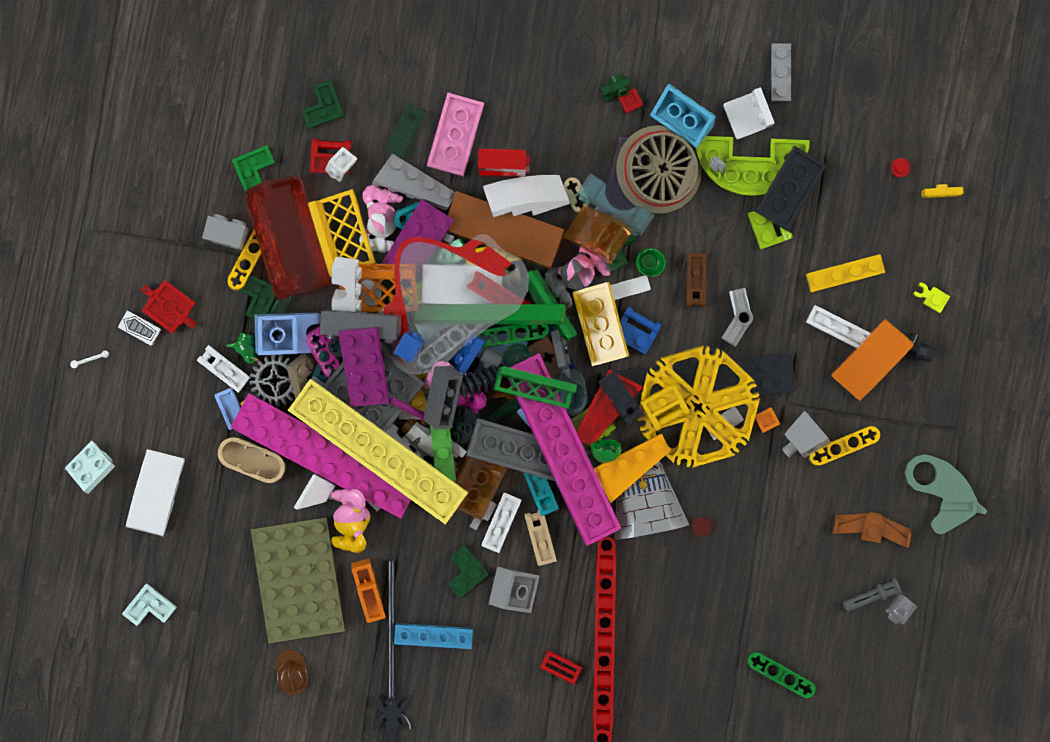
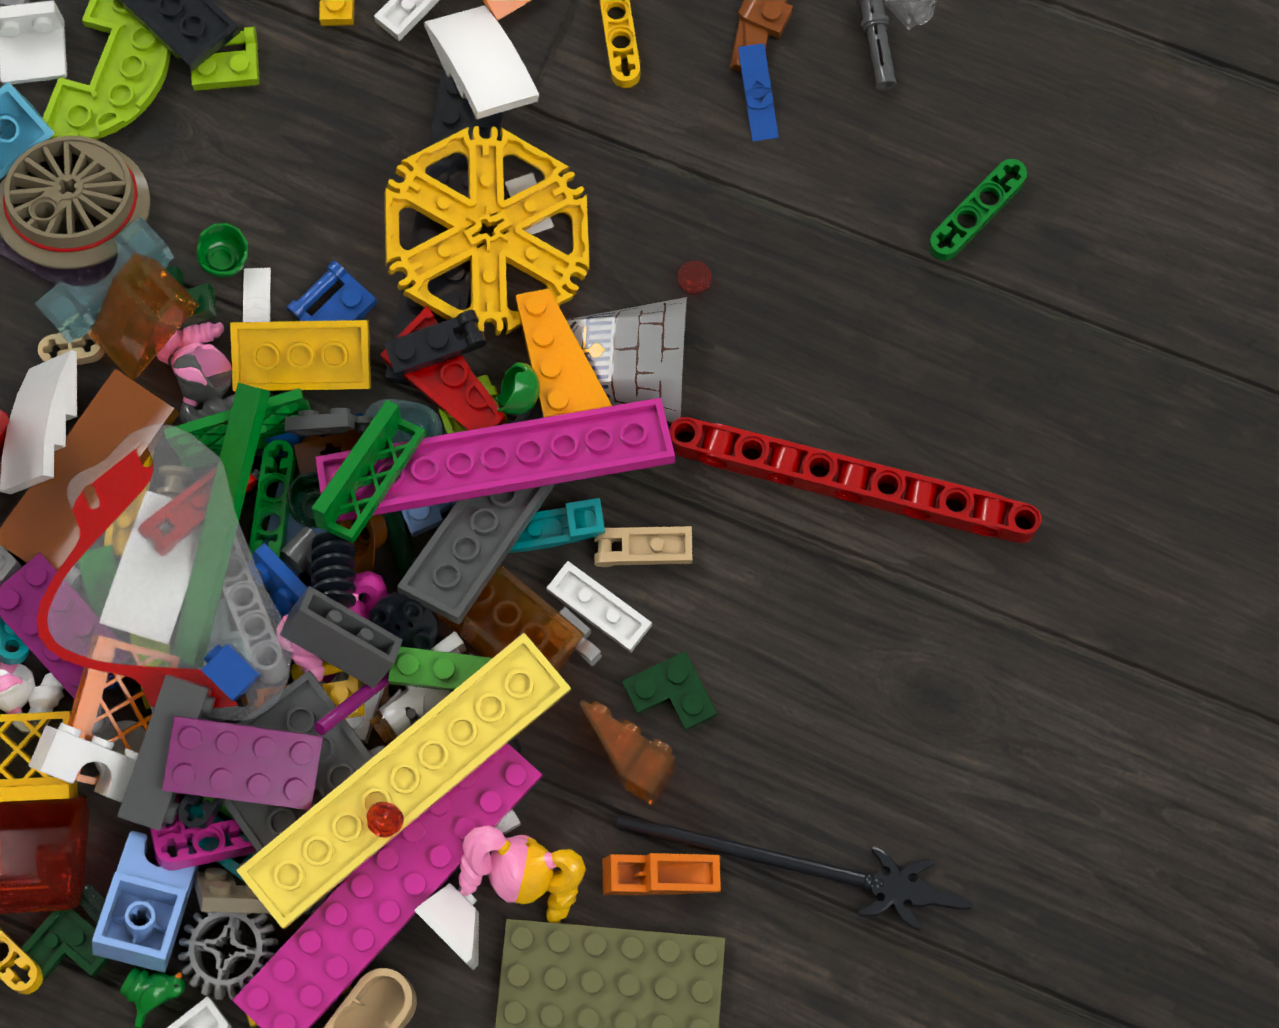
camera: 70 degrees left, 15 degrees down
dark azure brick [394,623,473,649] -> none
light grey slope [489,567,540,613] -> none
red tile [540,650,583,684] -> none
yellow plate [640,383,691,431] -> none
reddish brown plate [686,253,707,307] -> none
light grey plate [709,155,727,173] -> none
light grey piece [721,288,753,347] -> none
orange plate [755,407,780,433] -> none
light grey torso [782,411,831,458] -> none
none -> clear red plate [366,802,404,838]
none -> white slope [424,5,539,119]
none -> clear orange slope [580,699,676,806]
none -> blue piece [738,43,779,141]

